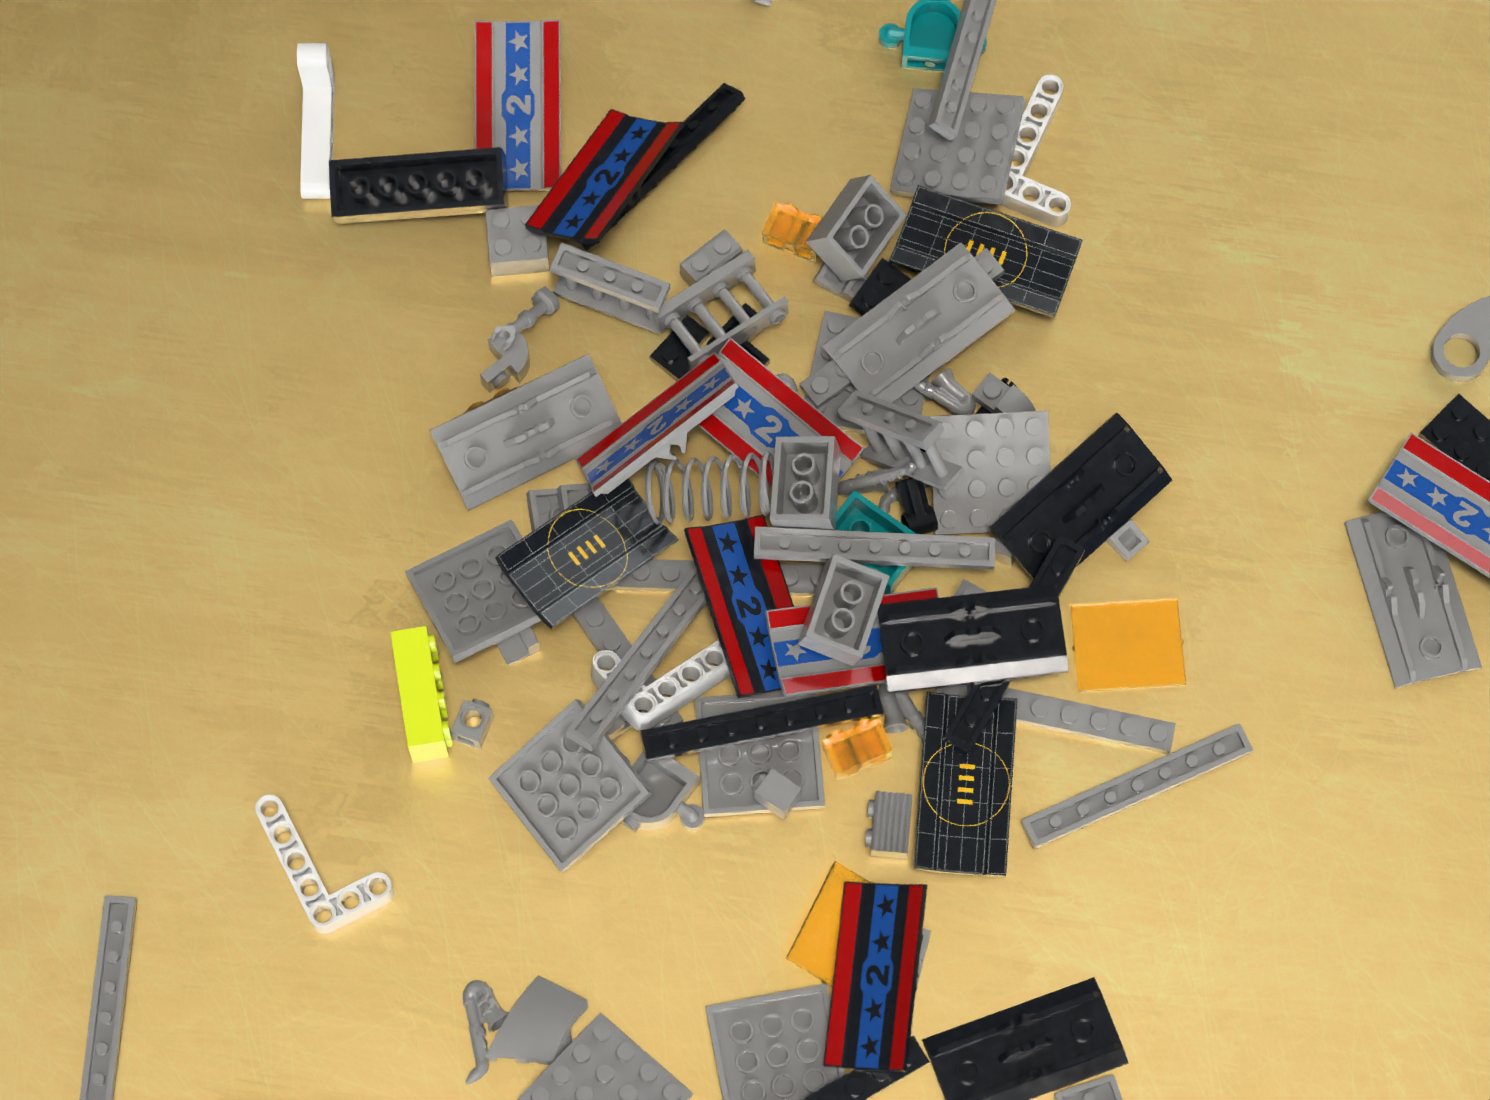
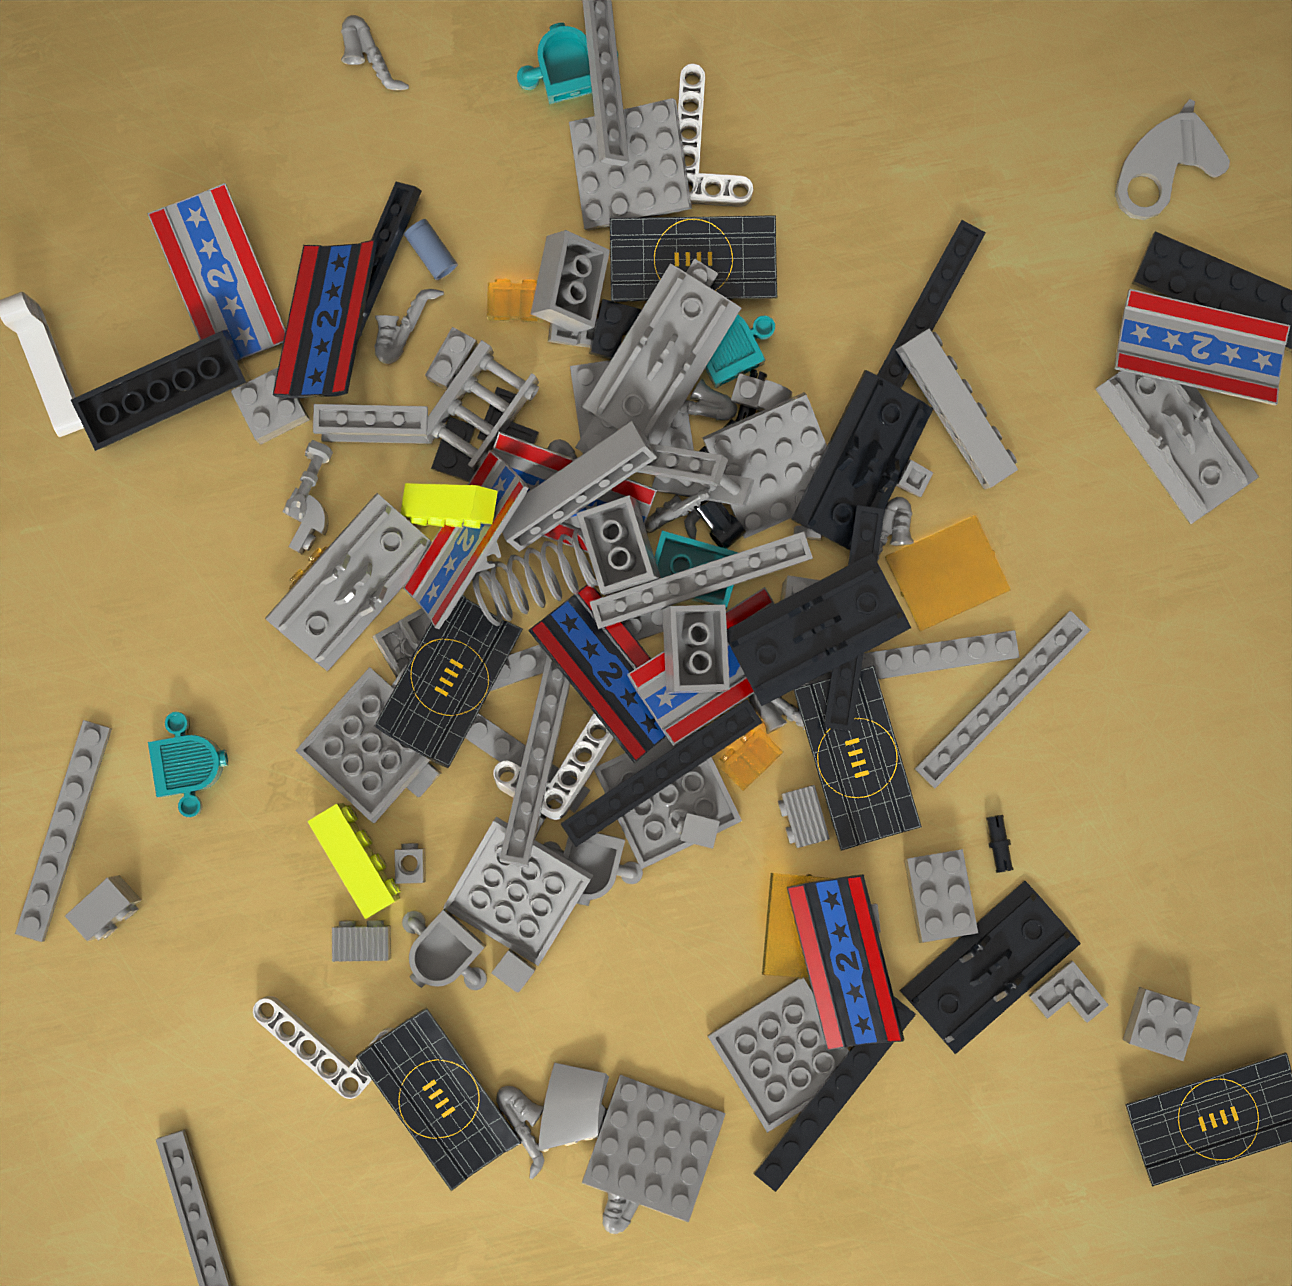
camera: 20 degrees left, 15 degrees up
none -> light grey plate [15,720,112,942]
none -> light grey brick [65,875,141,941]
none -> teal piece [148,712,228,817]
none -> light grey brick [332,920,391,962]
none -> black hinge [356,1007,521,1191]
none -> light grey piece [374,289,444,364]
none -> neon yellow brick [400,483,498,529]
none -> light grey piece [402,909,487,990]
none -> sand blue pin [404,219,458,280]
none -> light grey panel [492,949,536,992]
none -> light grey brick [502,421,657,552]
none -> teal piece [705,315,775,389]
none -> black plate [877,220,986,389]
none -> light grey piece [877,497,914,561]
none -> light grey brick [896,329,1018,489]
none -> light grey brick [904,849,978,943]
none -> black pin [986,815,1014,873]

